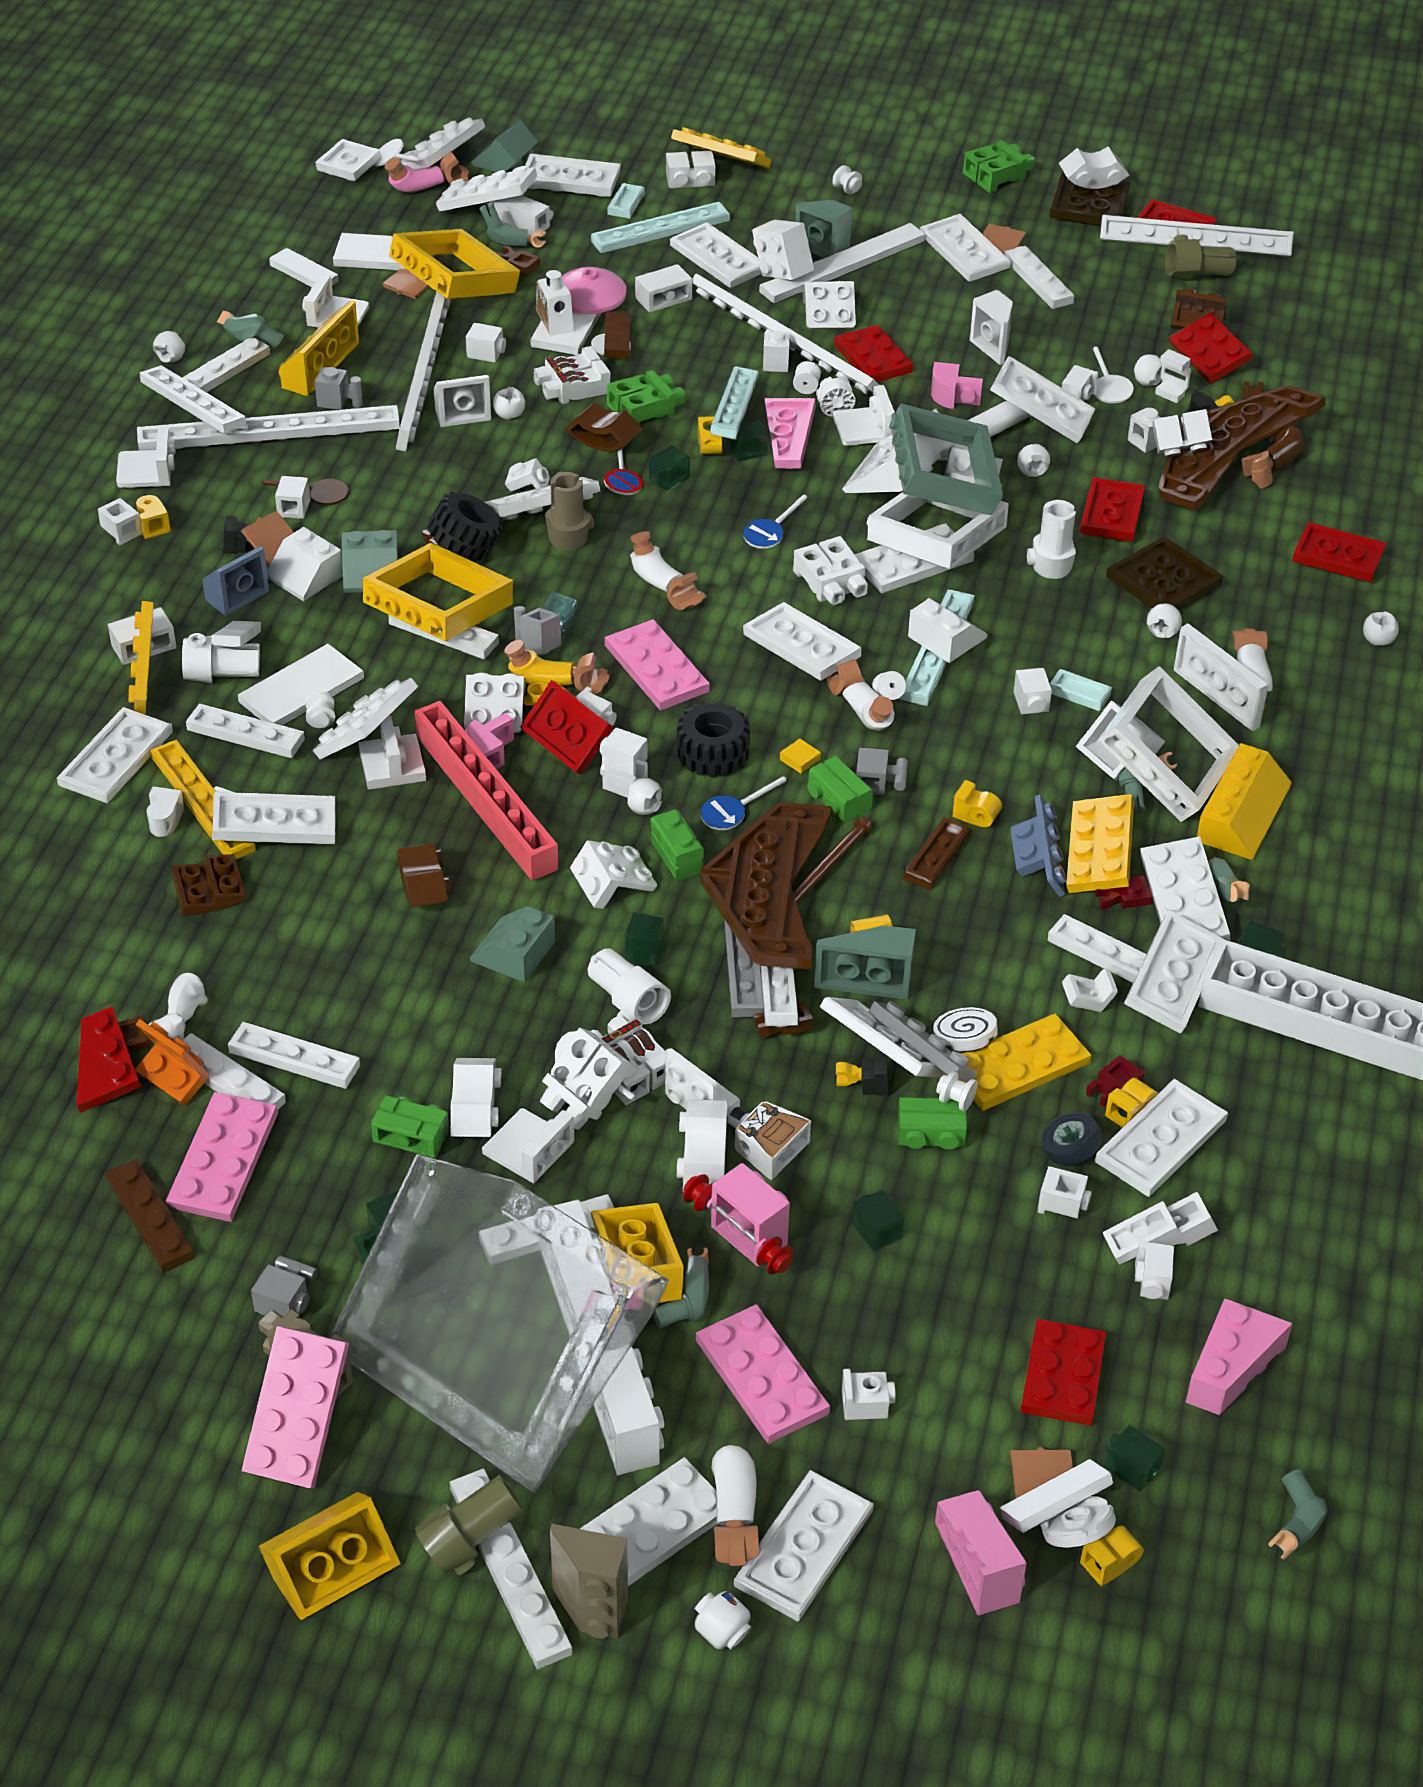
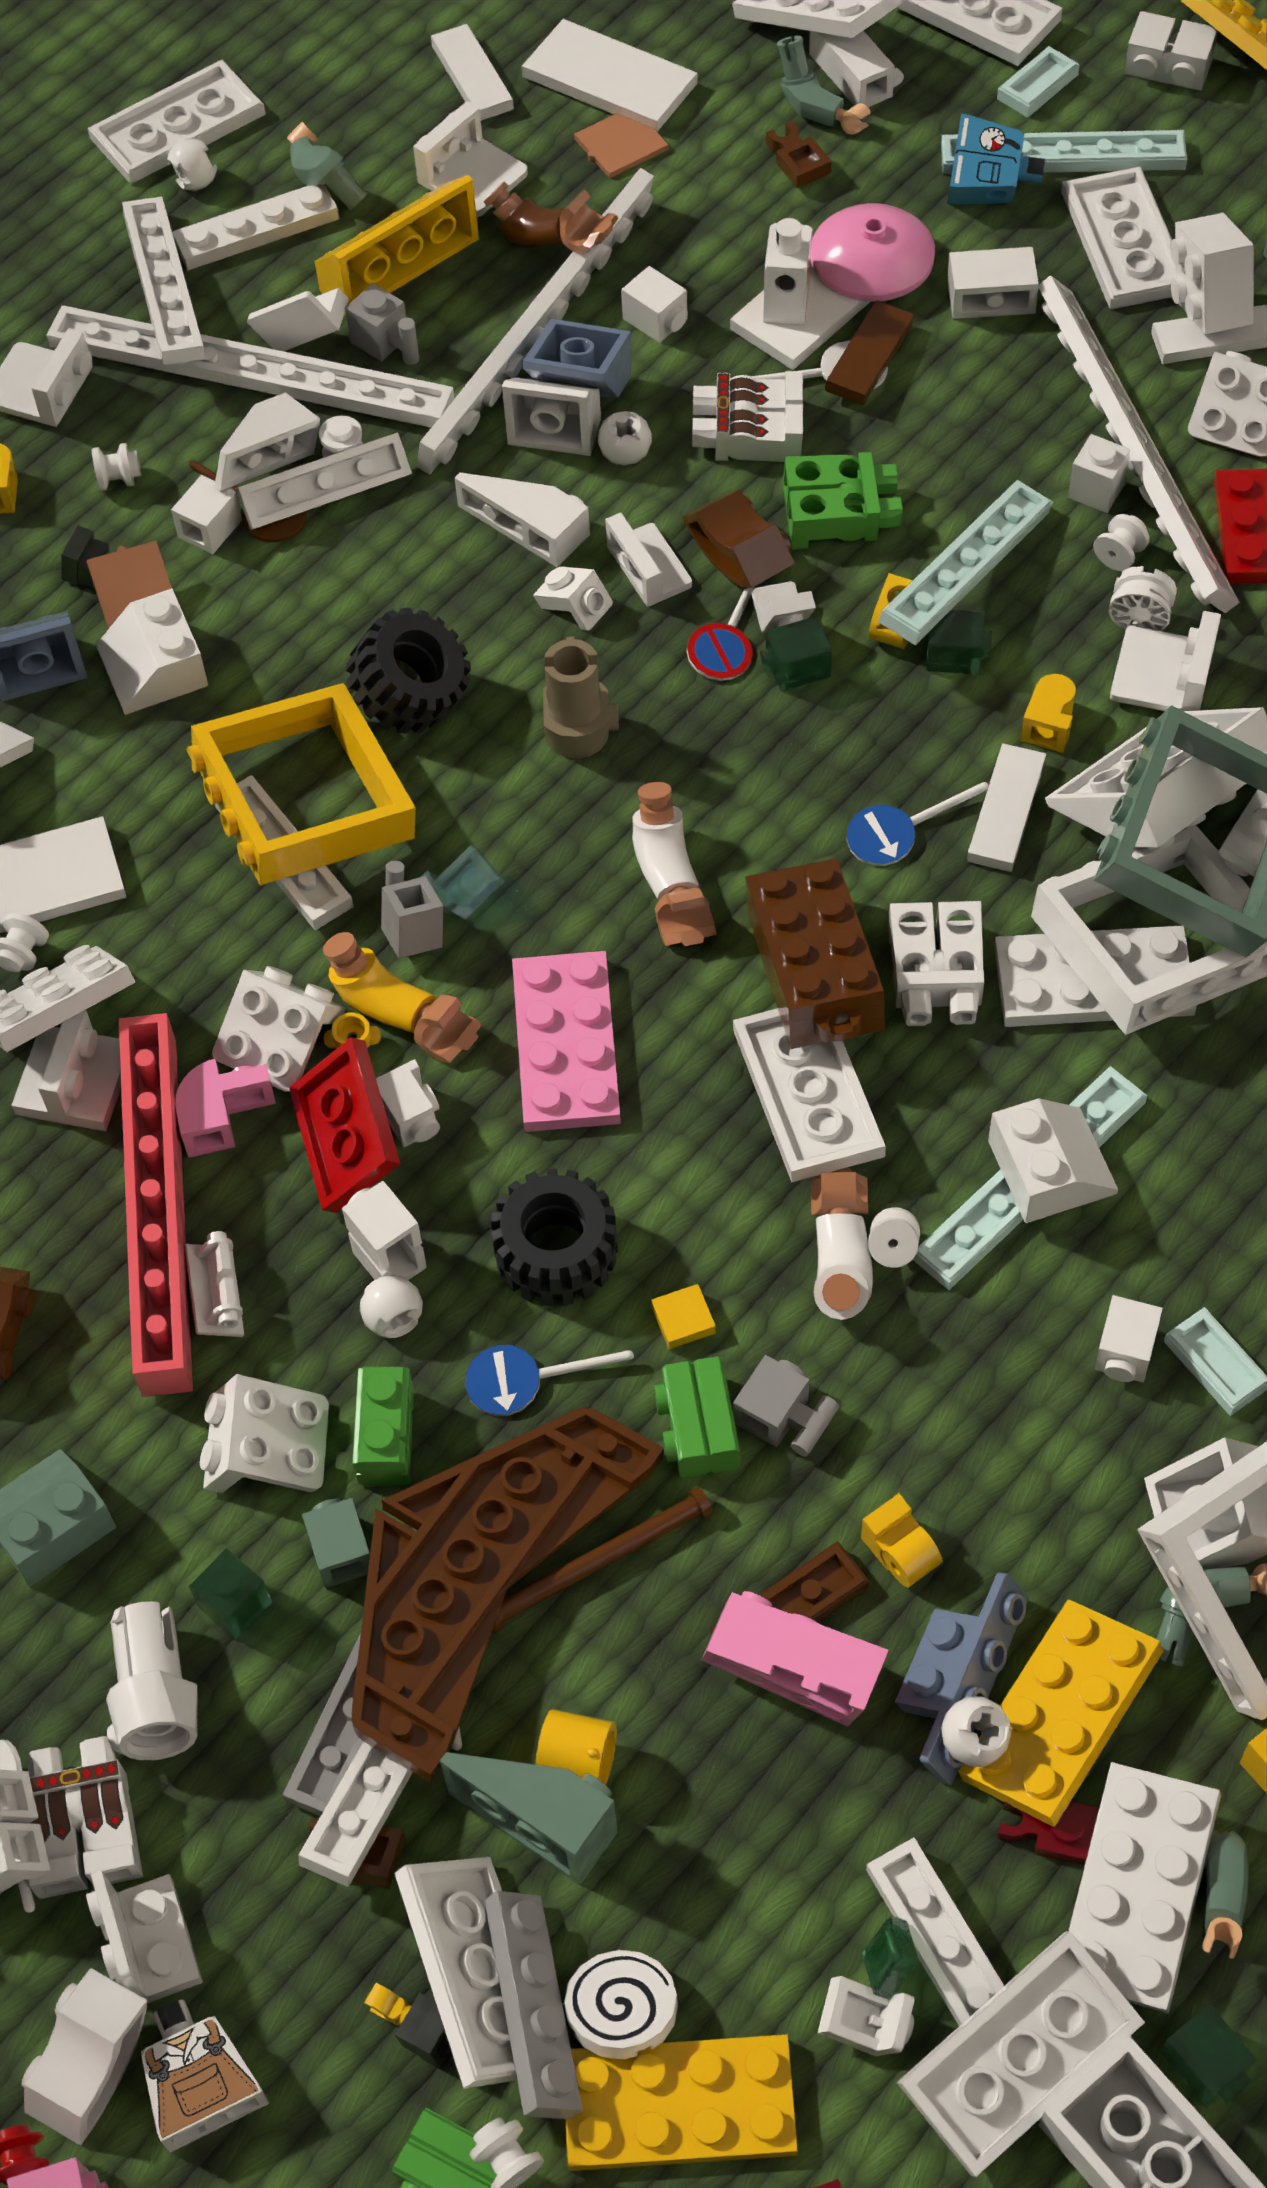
camera: 30 degrees right, 15 degrees up
sand green slope [342,530,399,593] -> none
yellow window [389,229,520,299] -> none
white plate [485,477,601,520] -> none
bright pink wing [765,398,816,469] -> none
none -> white tile [88,60,265,184]
none -> white wheel [92,443,141,491]
none -> white hinge [184,1231,244,1337]
none -> white slope [215,393,320,491]
none -> white plate [236,432,412,530]
none -> white panel [247,288,349,351]
none -> sand green brick [302,1498,370,1588]
none -> white wheel [319,416,363,458]
none -> white slope [455,472,590,567]
none -> piece [483,181,618,254]
none -> sand blue slope [523,319,631,397]
none -> white panel [605,512,692,607]
none -> bright pink wedge [701,1591,889,1727]
none -> reddish brown piece [745,858,885,1049]
none -> white bracket [752,581,816,633]
none -> clear green tile [861,1915,919,2000]
none -> white piece [941,1697,1011,1767]
none -> dark azure torso [947,113,1045,205]
none -> white tile [967,743,1046,872]
none -> yellow leg [1020,674,1076,753]

